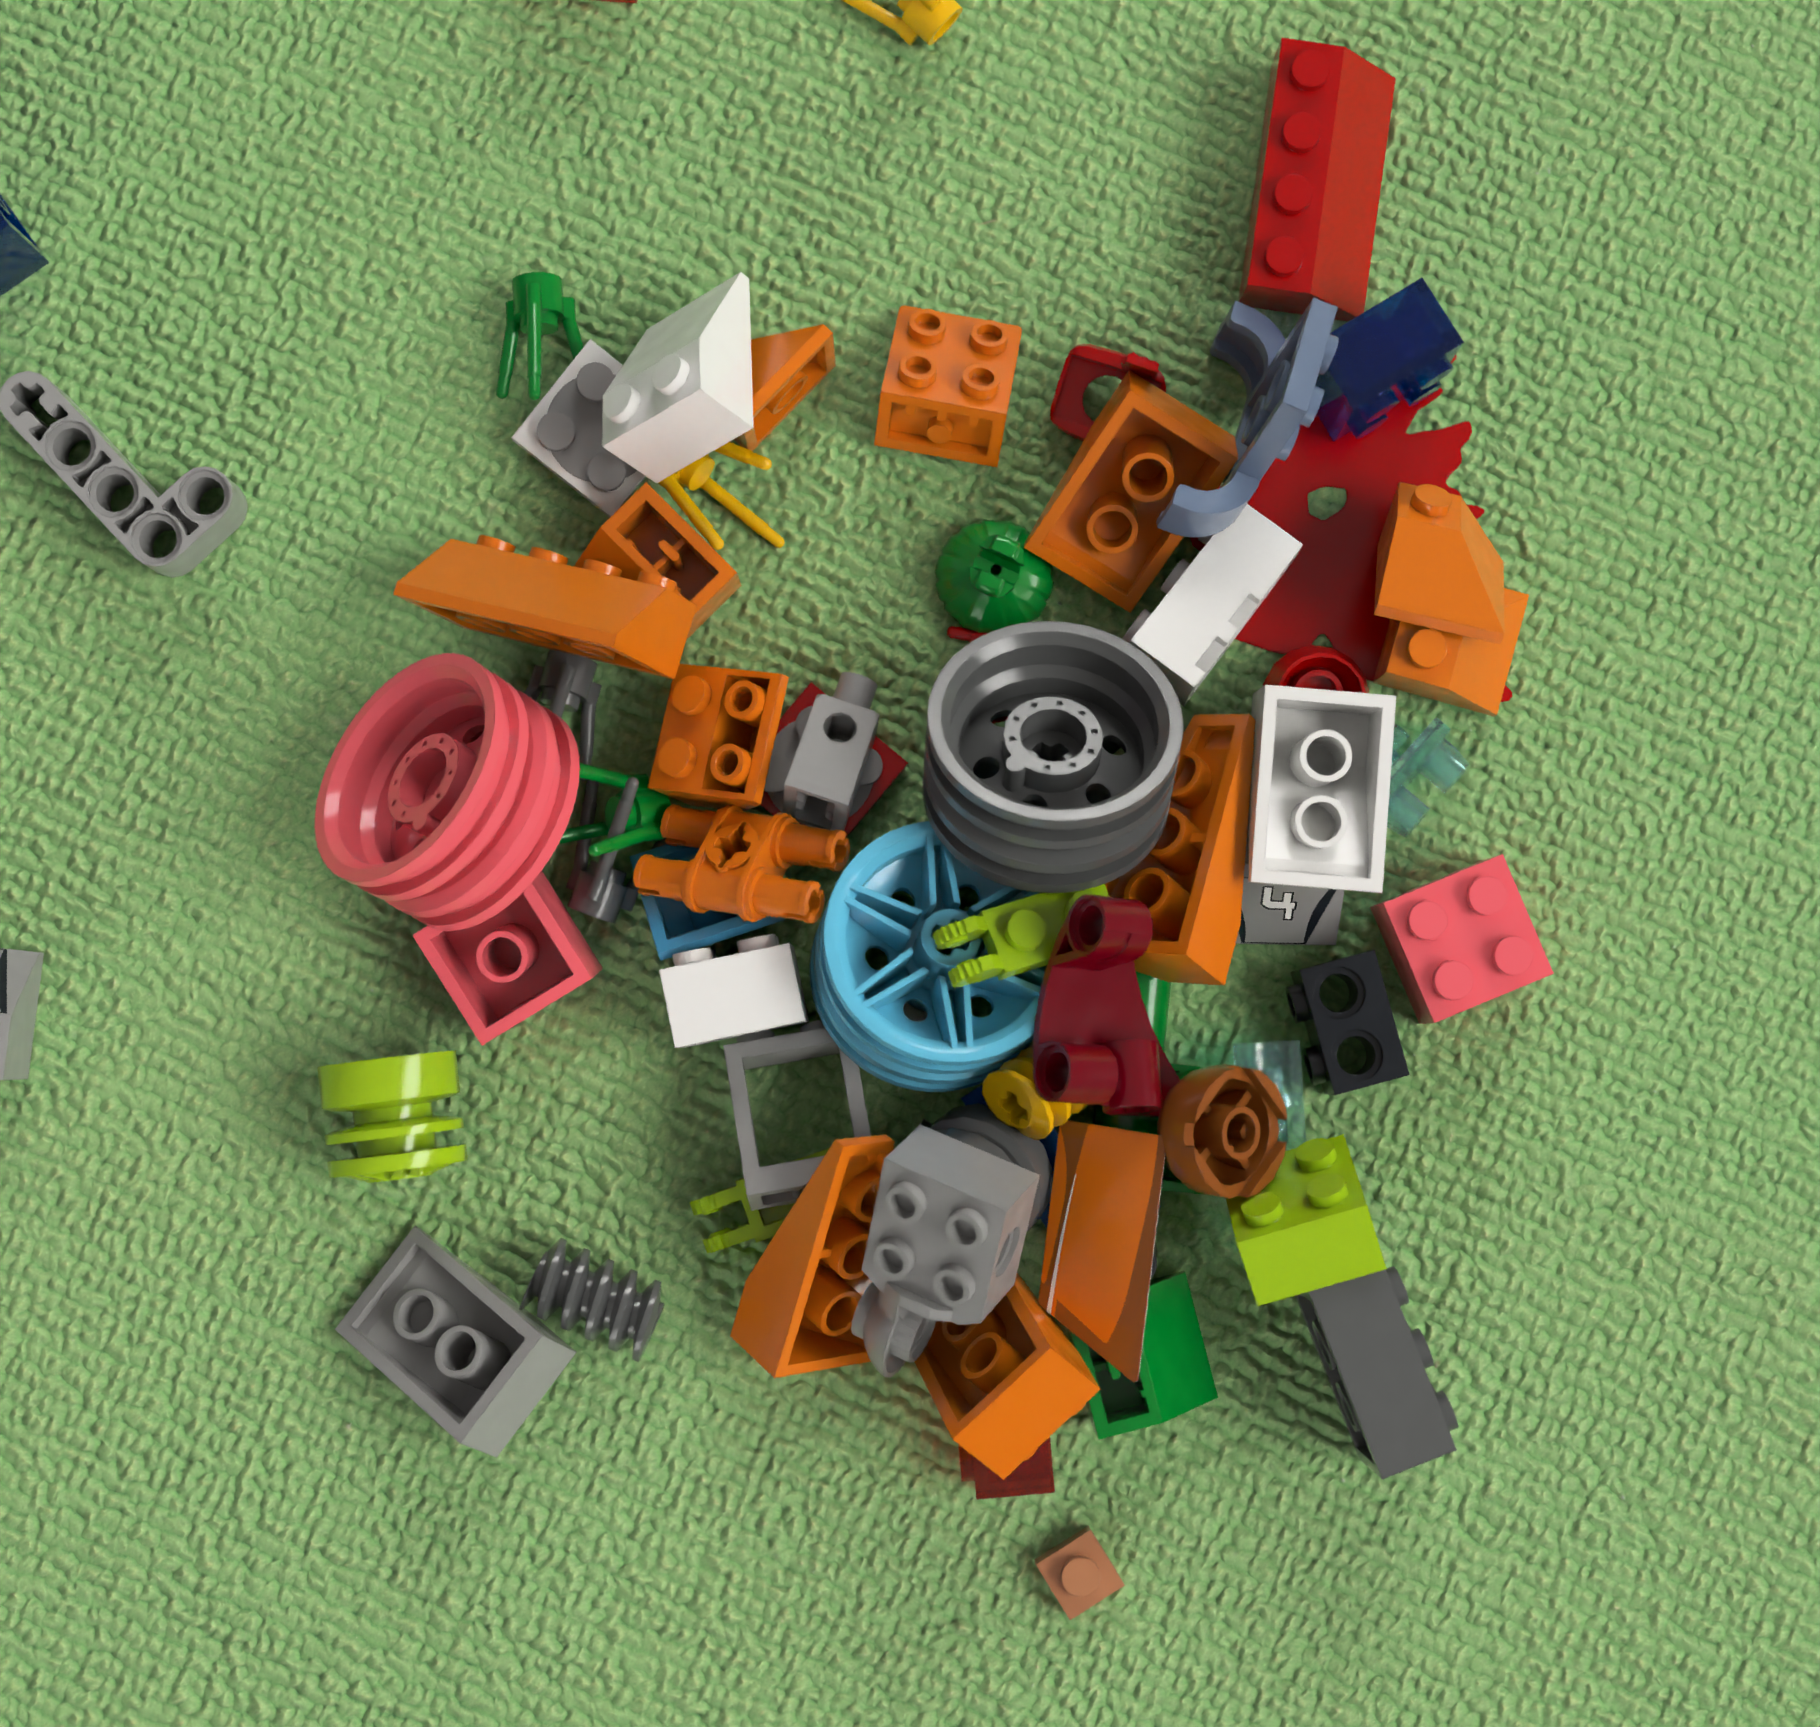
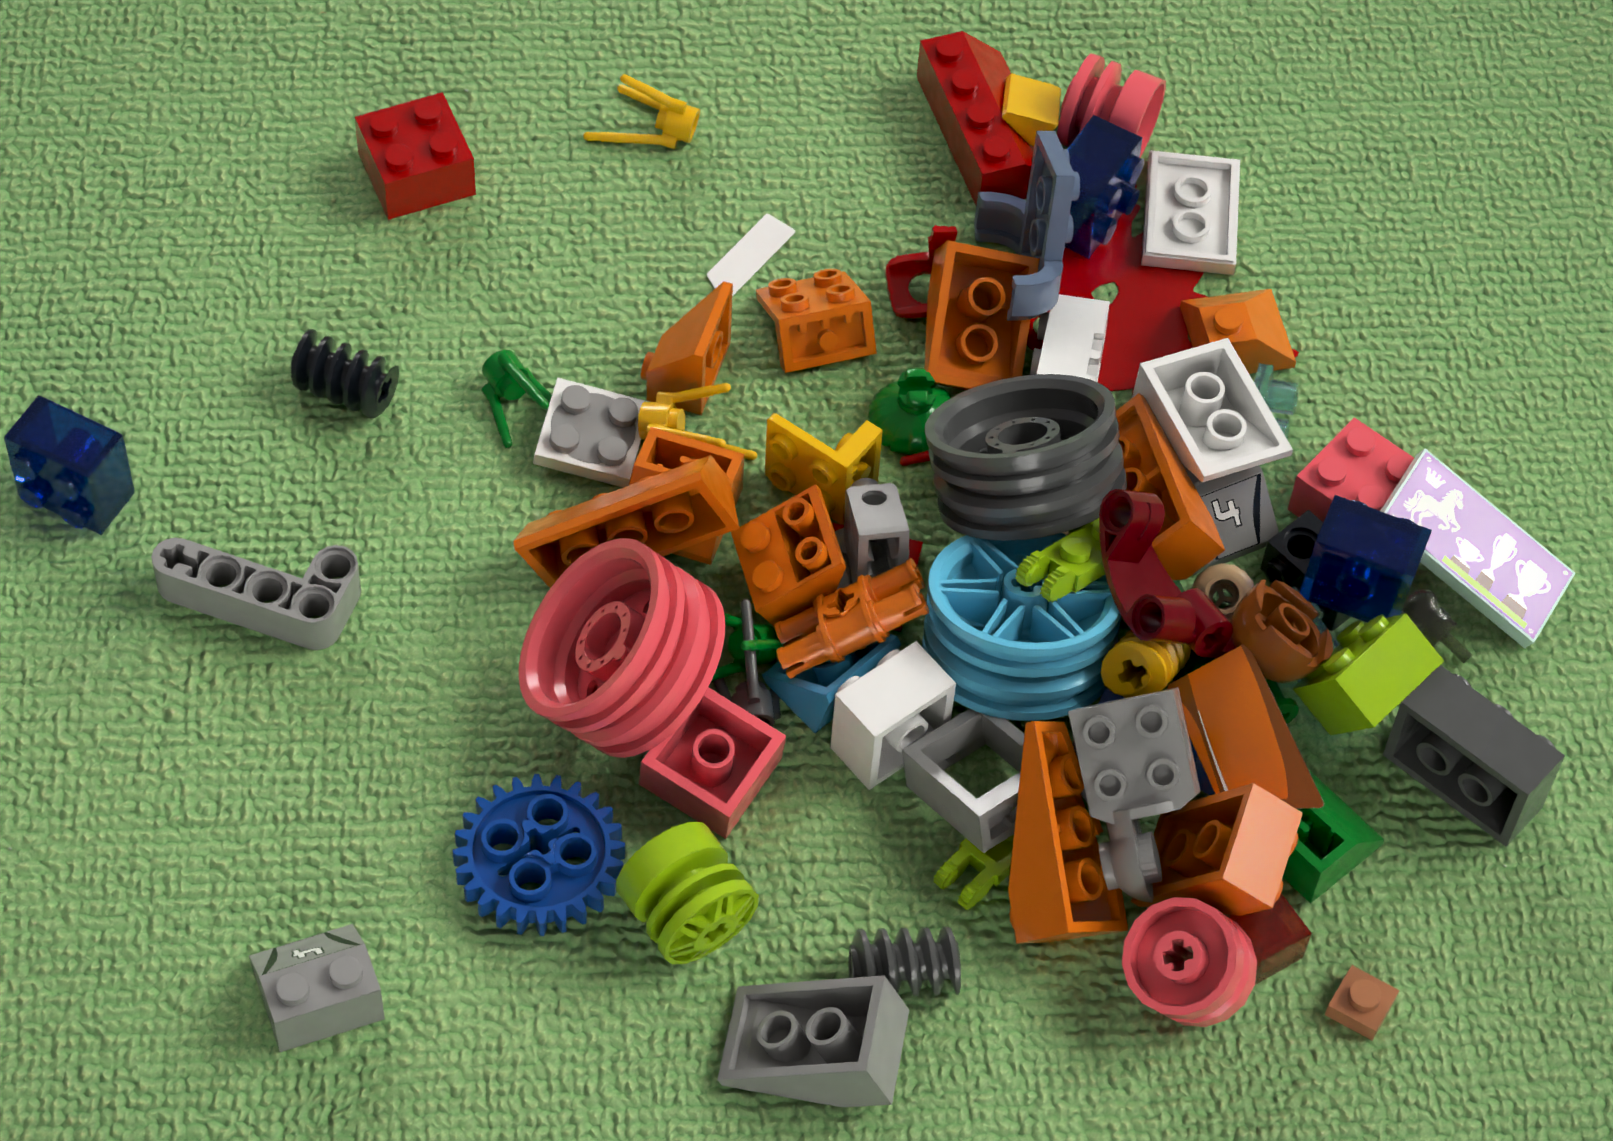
camera: 25 degrees left, 30 degrees down
white slope [602,272,754,483] -> none
orange slope [1374,482,1505,644] -> none
none -> black piece [291,329,399,418]
none -> blue gear [453,774,625,936]
none -> white sticker [707,214,795,296]
none -> yellow bracket [765,413,883,524]
none -> yellow slope [1002,73,1061,147]
none -> coral wheel [1057,53,1166,170]
none -> coral wheel [1122,897,1257,1027]
none -> white tile [1141,150,1240,275]
none -> tan head [1192,563,1254,621]
none -> clear blue brick [1300,495,1432,623]
none -> tile [1373,448,1575,648]
none -> clear smoke piece [1394,589,1473,664]

